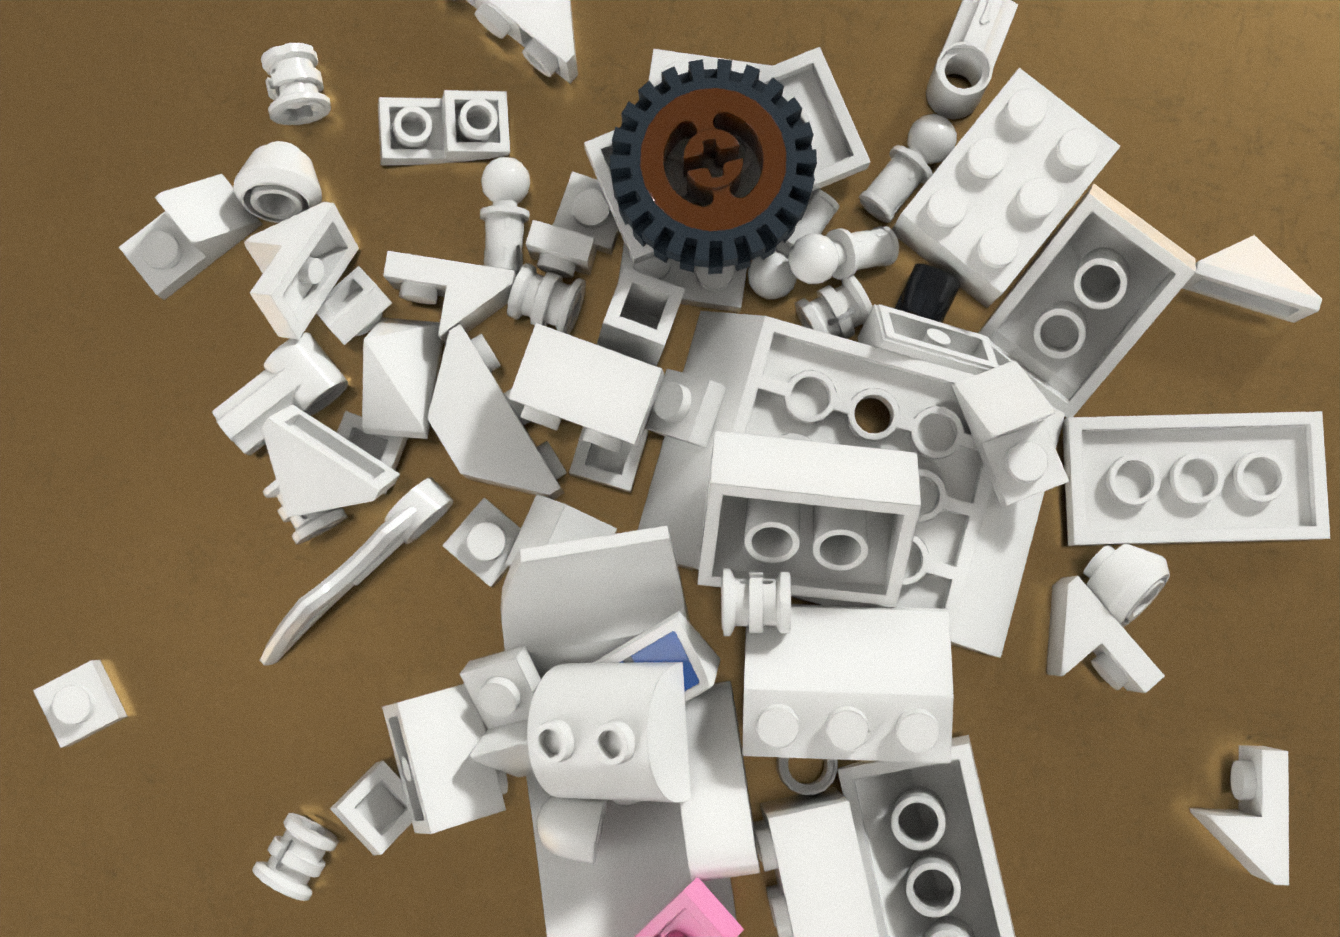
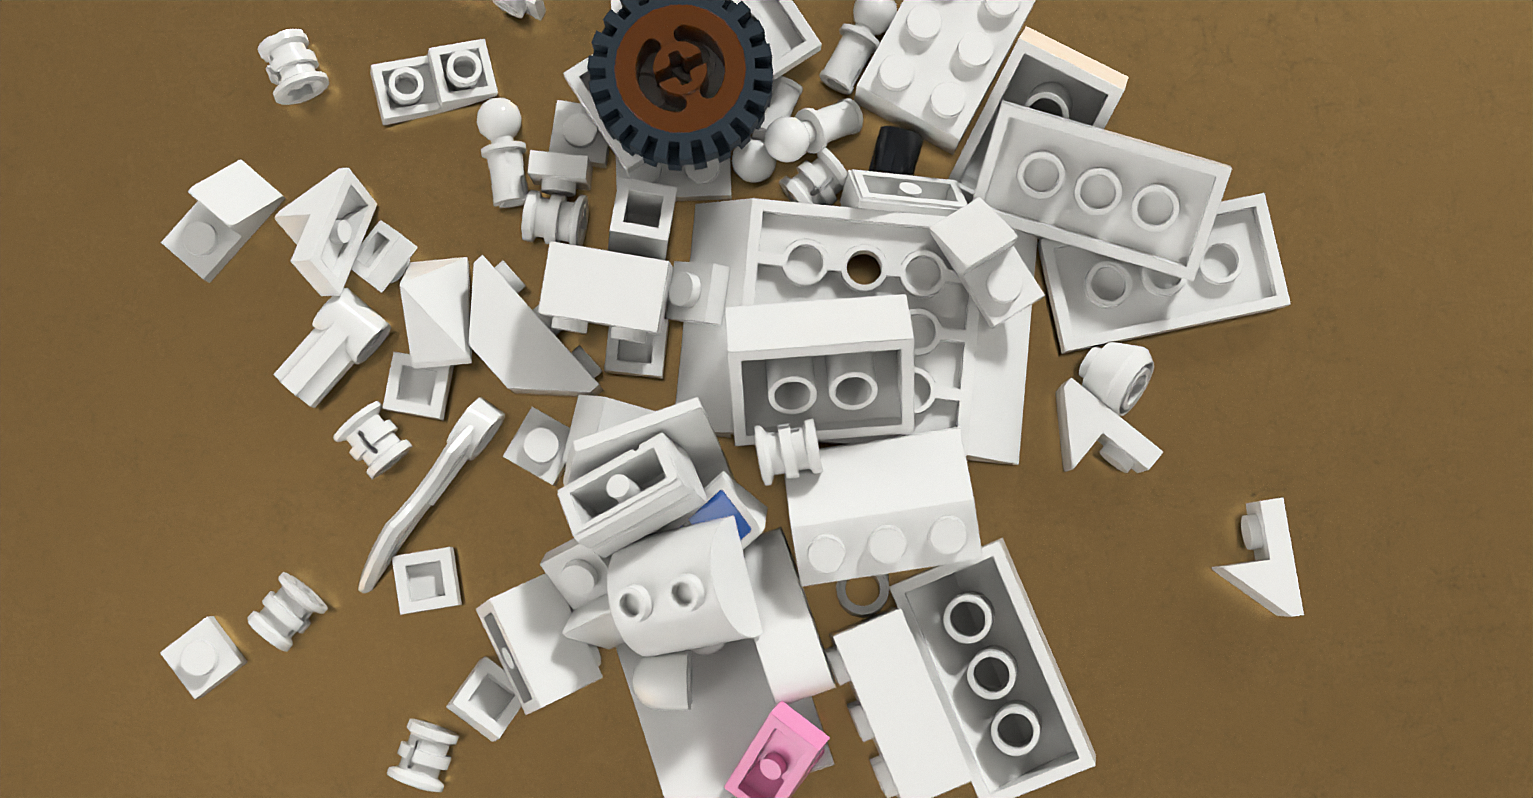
camera: 10 degrees left, 0 degrees up
white cone [233,141,322,223] -> none
white slope [262,404,400,518] -> none
white slope [383,251,516,346] -> none
white slope [1182,235,1322,323] -> none
none -> white bush [247,572,328,652]
none -> white plate [392,547,462,615]
none -> white brick [557,433,708,558]
none -> white plate [972,100,1232,281]

